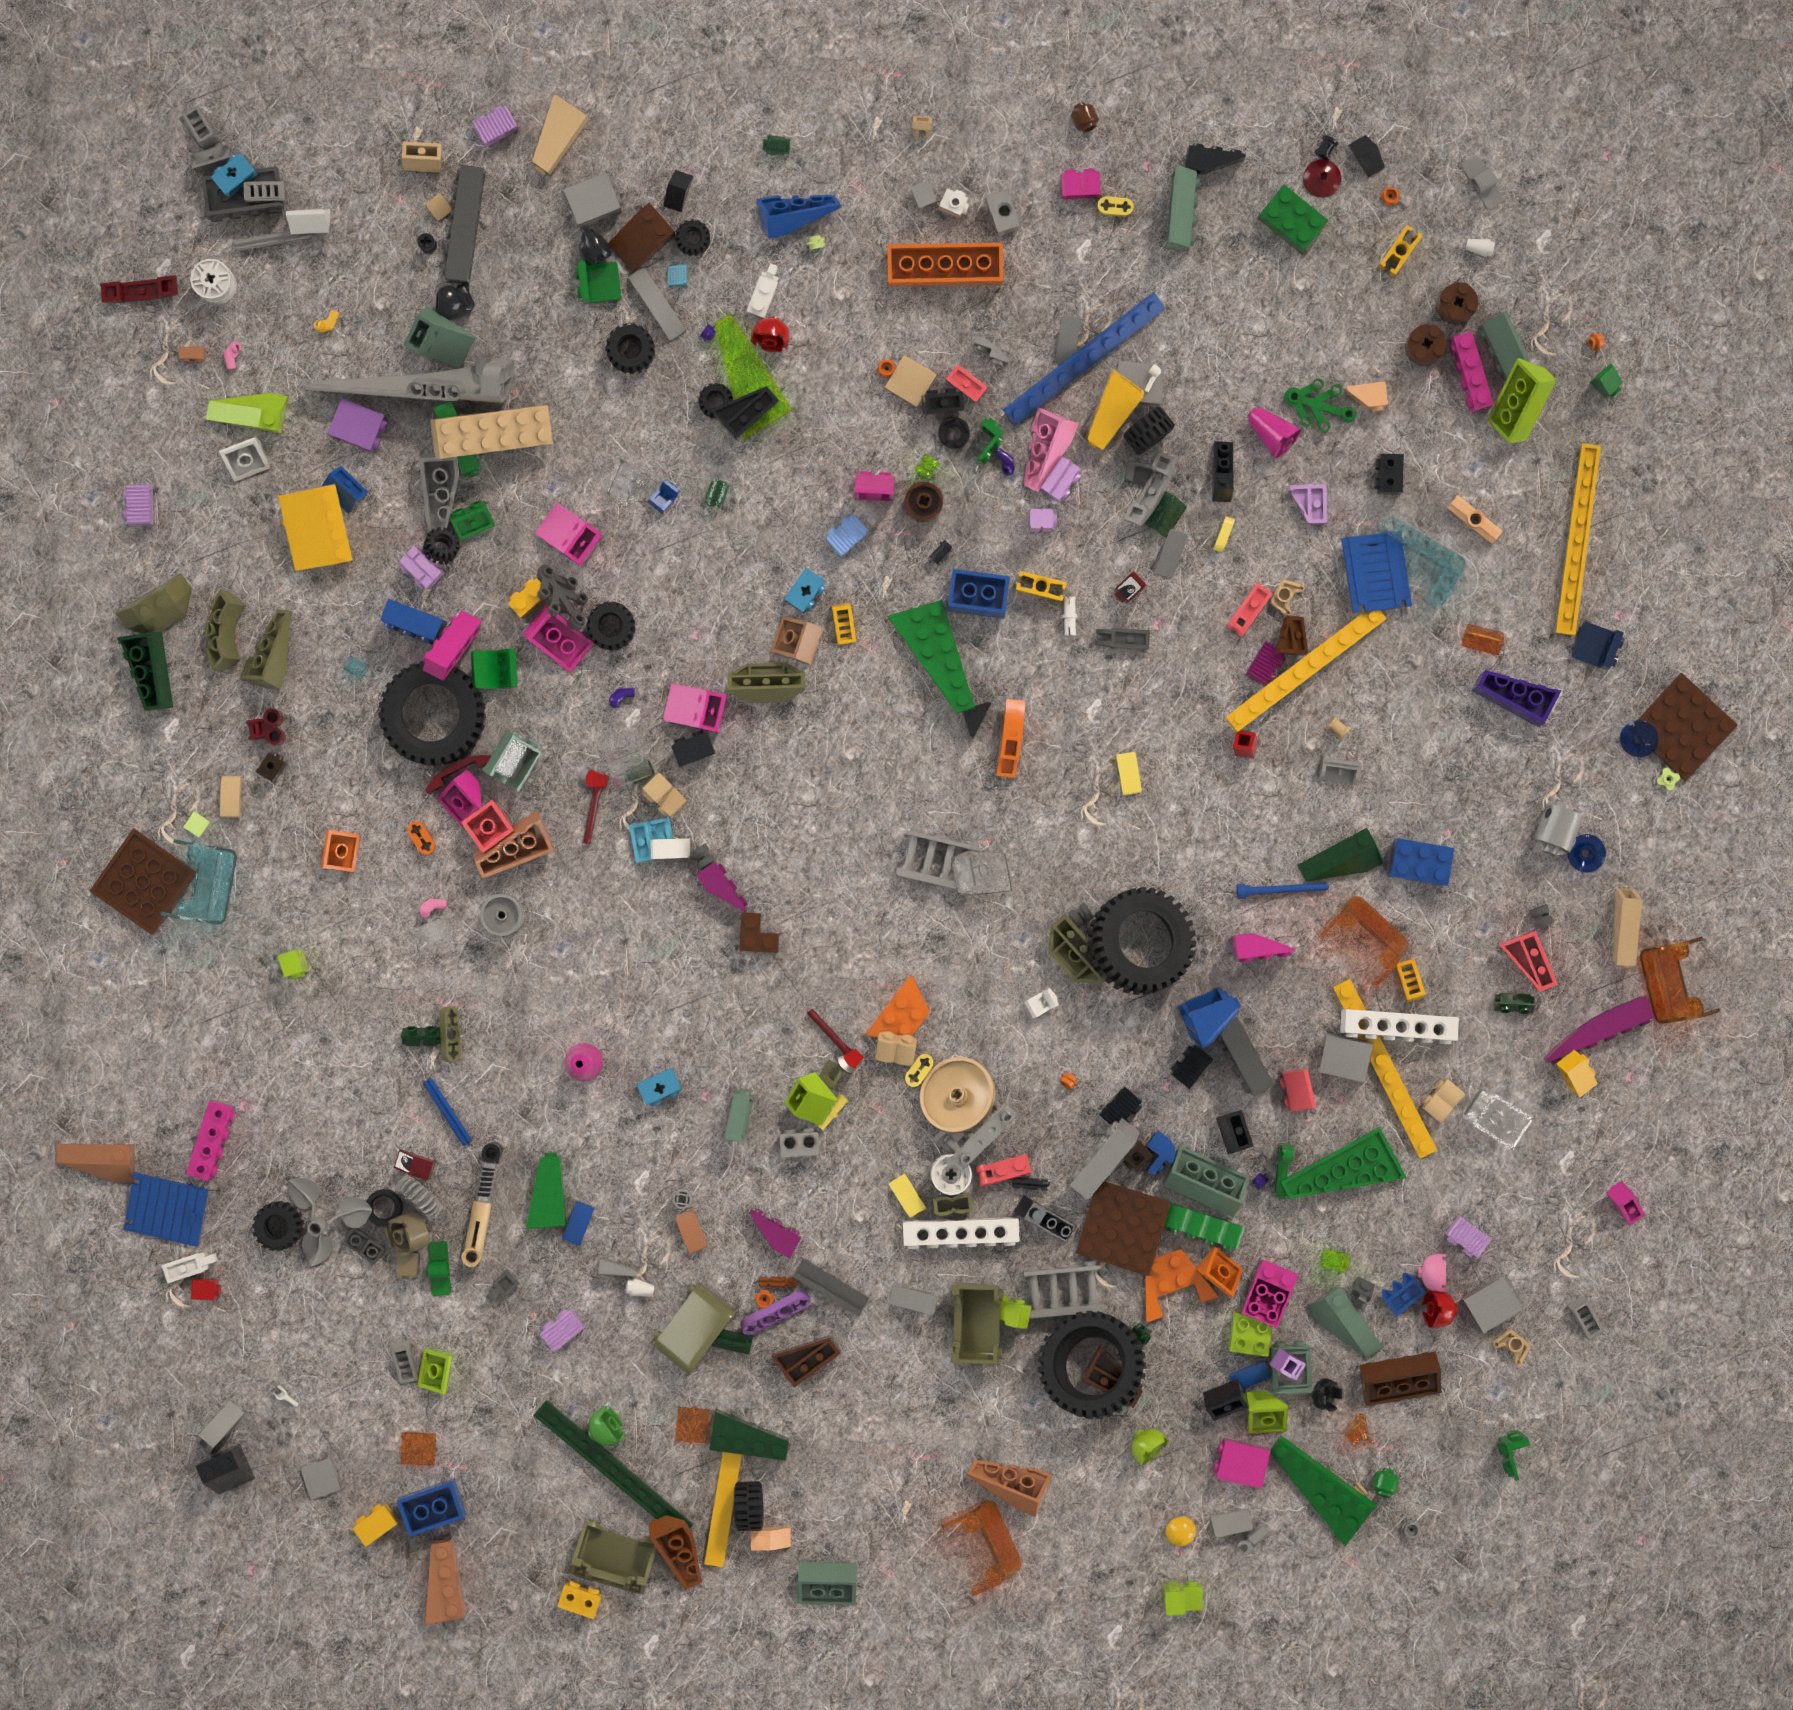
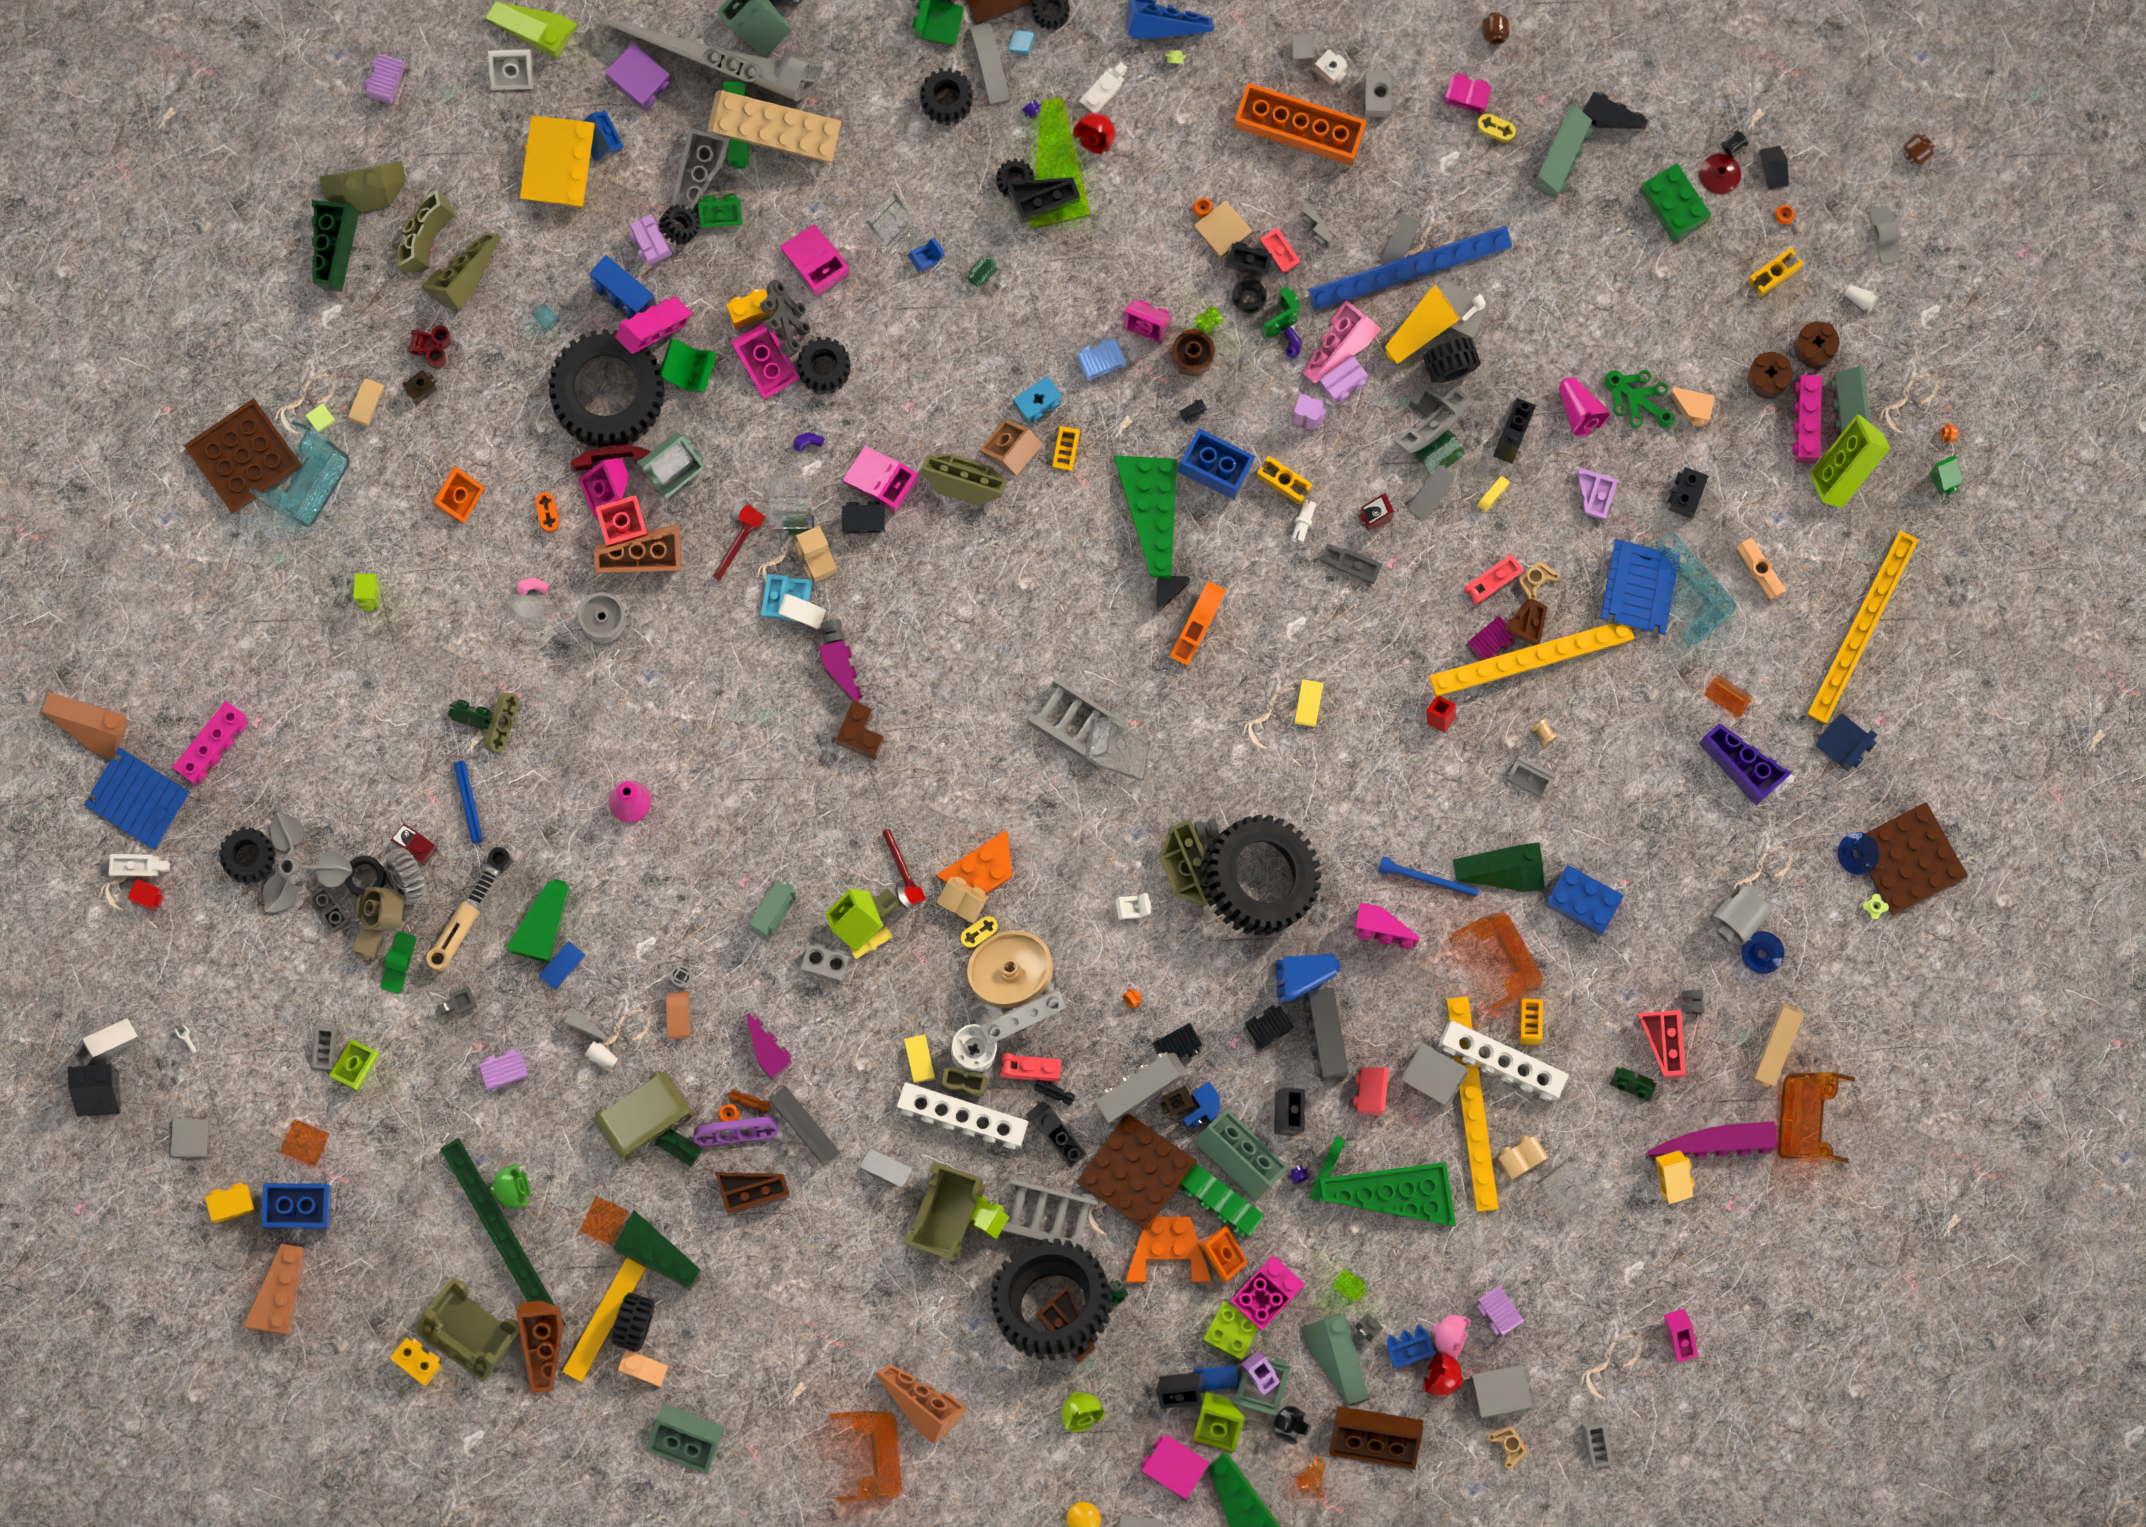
camera: 15 degrees right, 10 degrees down
dark azure brick [636,1067,682,1107] -> none
none -> reddish brown head [1903,134,1935,165]

